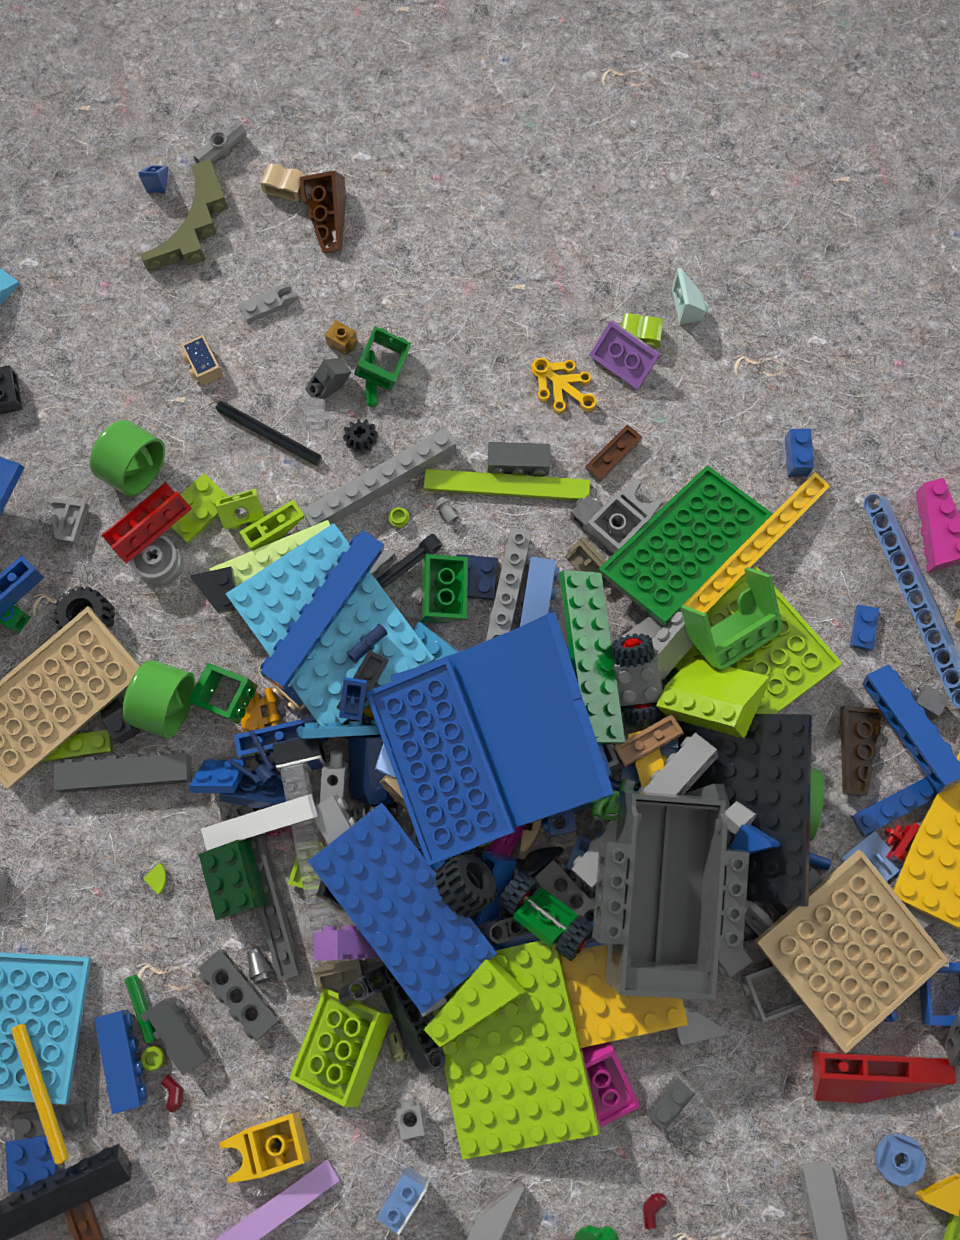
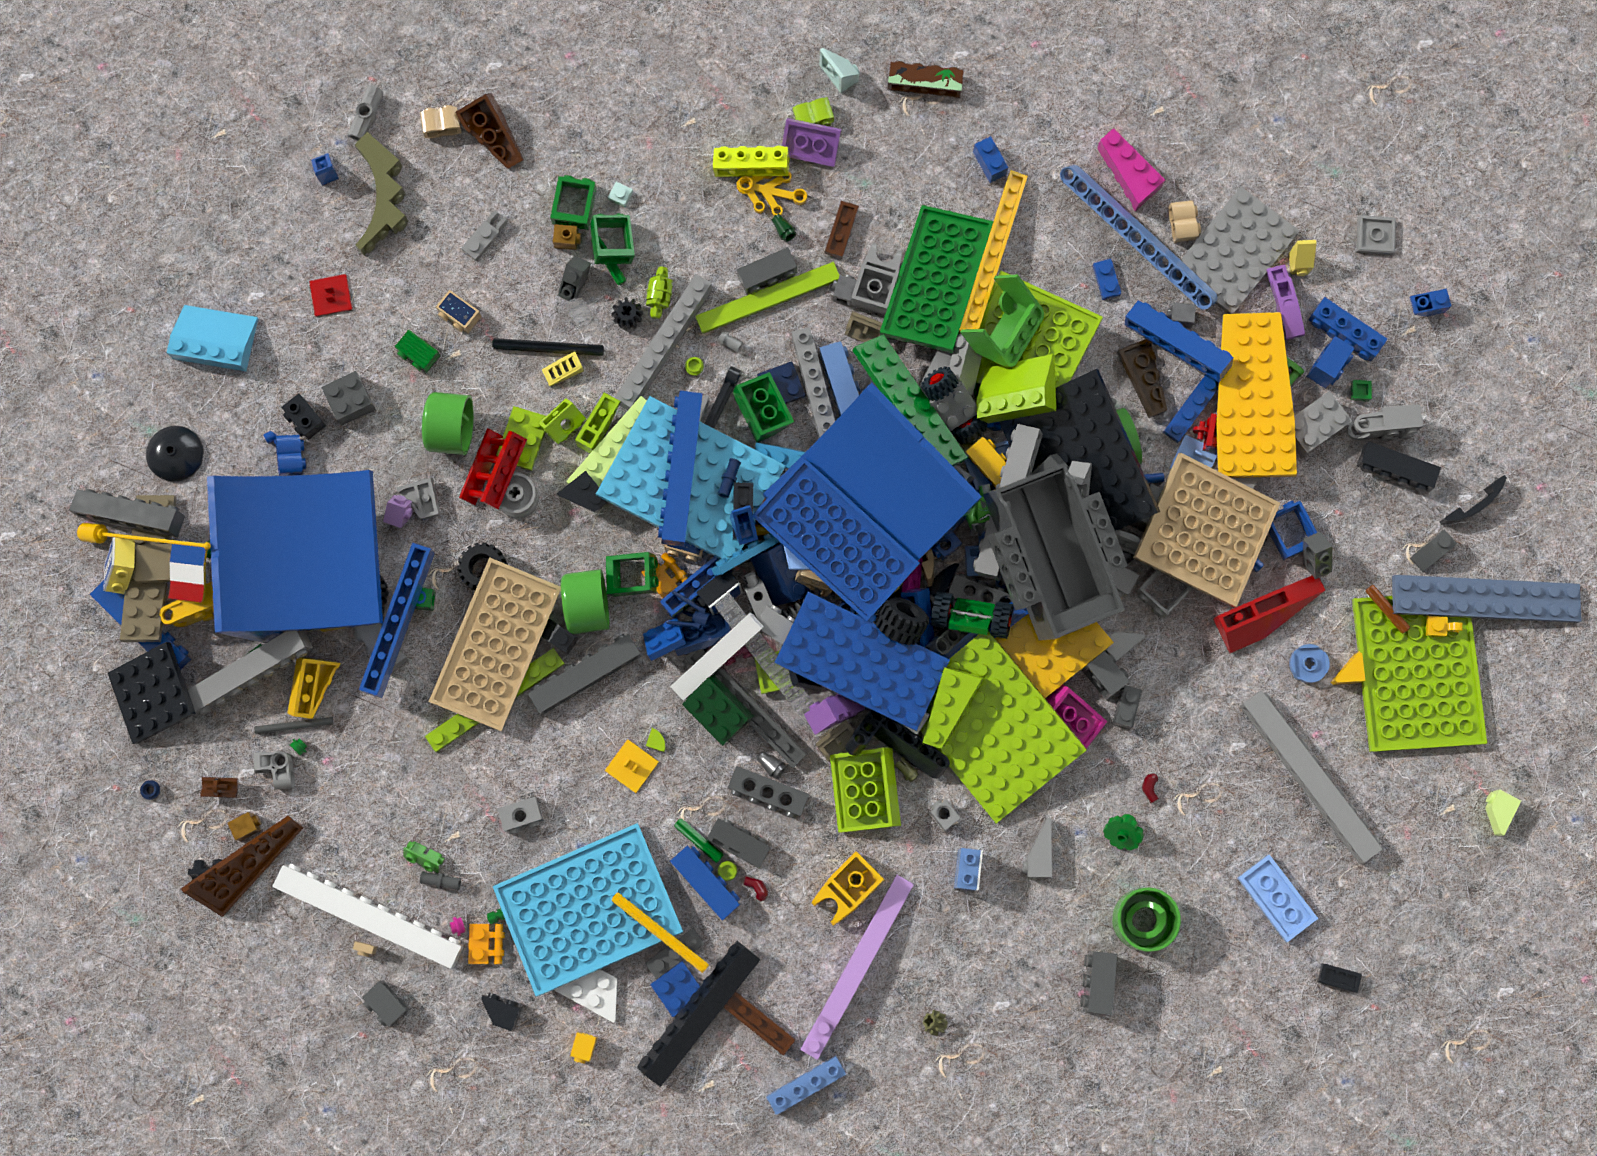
camera: 30 degrees left, 5 degrees up
medium nougat tile [614,714,684,768] -> none
blue slope [730,824,780,855] -> none
none -> red piece [309,274,352,317]
none -> dark grey brick [321,371,376,426]
none -> lavender brick [383,495,413,528]
none -> green brick [395,330,441,373]
none -> light yellow slope [542,352,584,387]
none -> green window [550,175,597,230]
none -> yellow piece [605,739,659,793]
none -> light aqua plate [608,182,633,207]
none -> lime piece [646,266,673,319]
none -> neon yellow brick [713,146,789,177]
none -> dark green cone [771,214,797,242]
none -> brick [887,61,964,98]
none -> dark grey brick [1082,651,1130,700]

